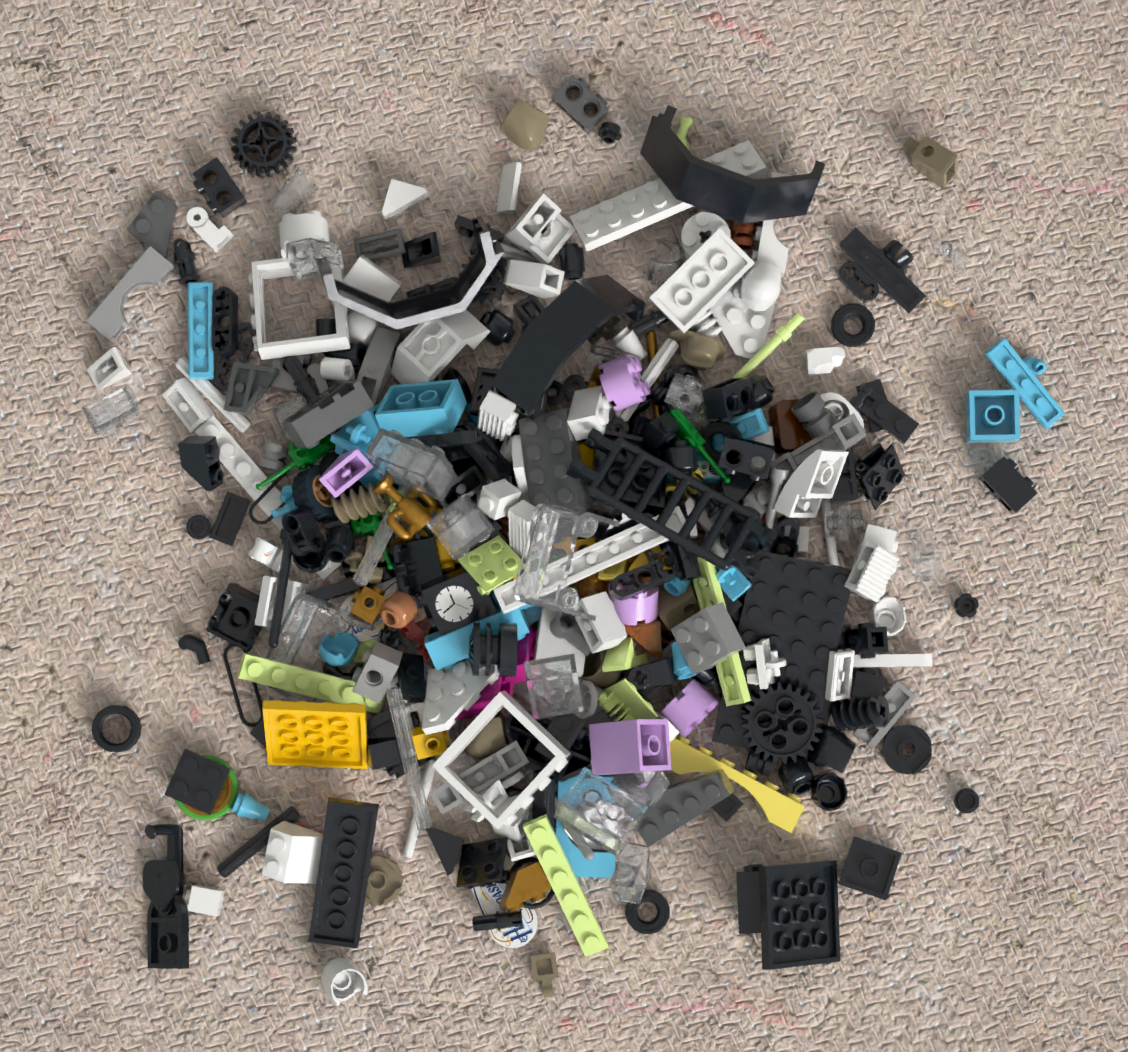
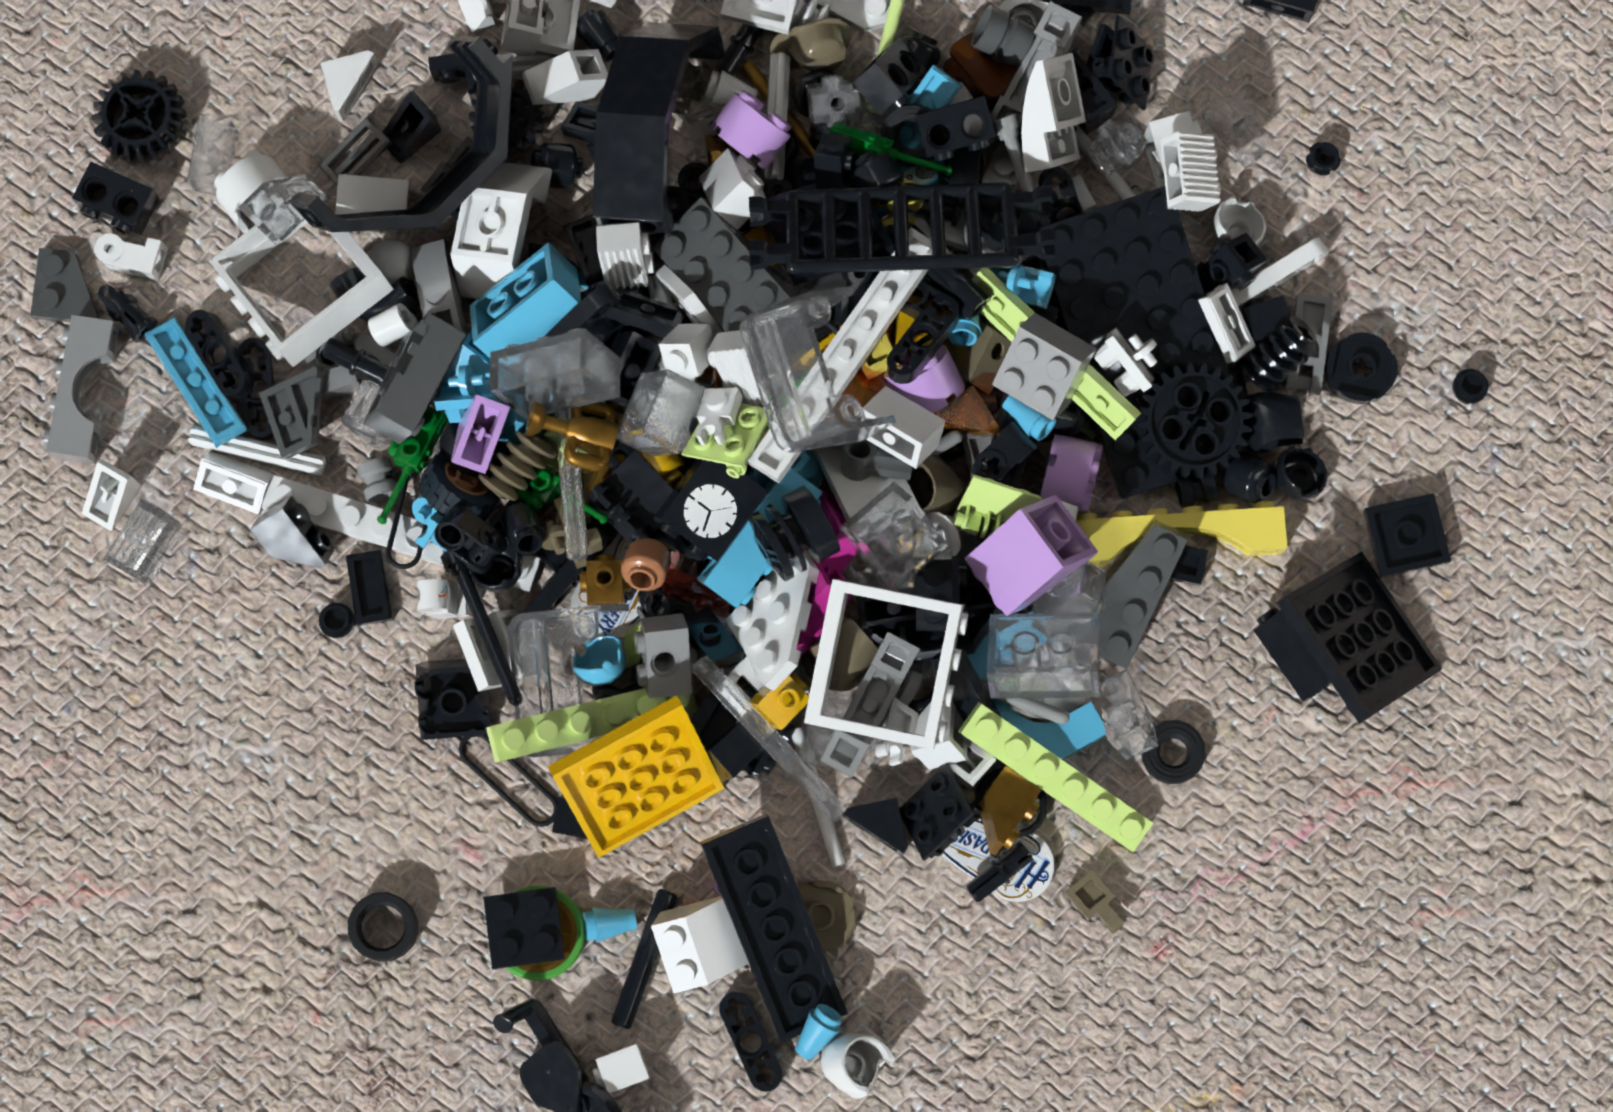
camera: 30 degrees left, 5 degrees down
black arm [178,634,211,665] -> none
yellowish green slope [602,637,648,672] -> none
black bush [647,380,670,406] -> none
none -> white plate [696,387,743,445]
none -> black beam [719,992,782,1092]
none -> medium azure cone [795,1004,843,1060]

